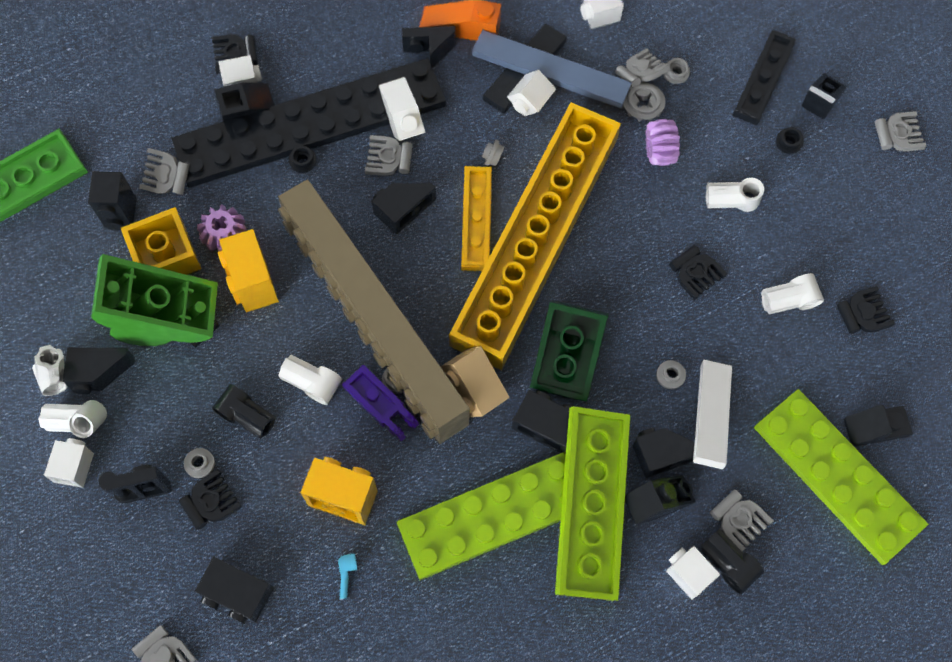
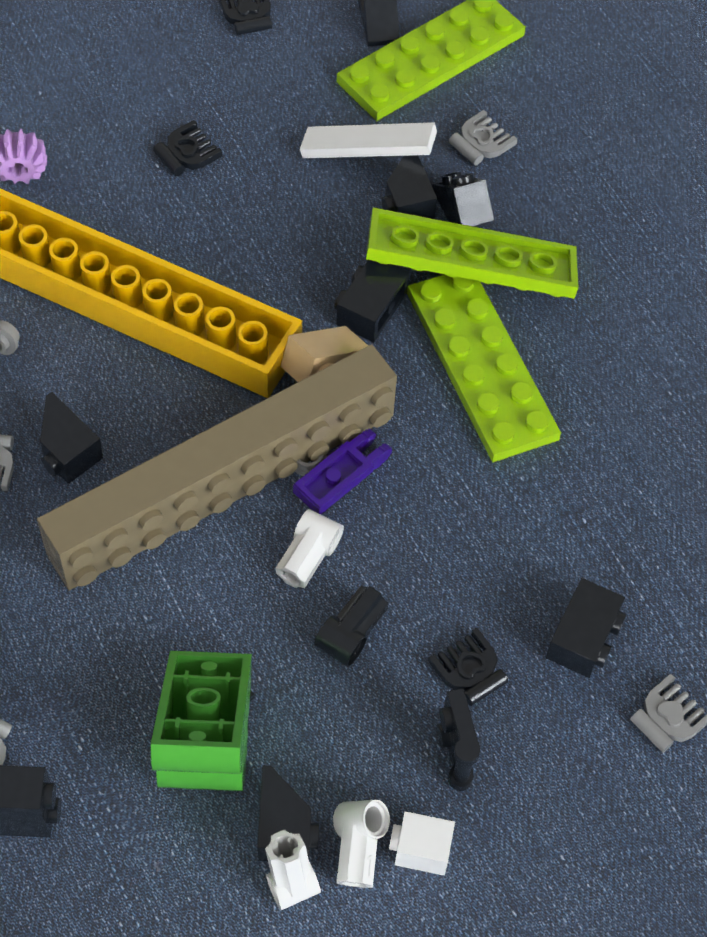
camera: 90 degrees left, 10 degrees down
yellow brick [121,207,202,275] -> none
light grey plate [184,448,215,479] -> none
lavender gear [197,204,247,252] -> none
yellow brick [217,229,279,313] -> none
yellow brick [300,457,378,525] -> none
medium azure hand [338,553,358,599] -> none
yellow tile [461,166,492,271] -> none
dark green slope [530,300,609,402] -> none
light grey plate [656,360,686,389] -> none
white brick [666,546,720,599] -> none
black piece [699,528,764,594] -> none
white piece [706,177,764,212] -> none
white piece [761,273,824,315] -> none
black plate [776,127,804,154] -> none

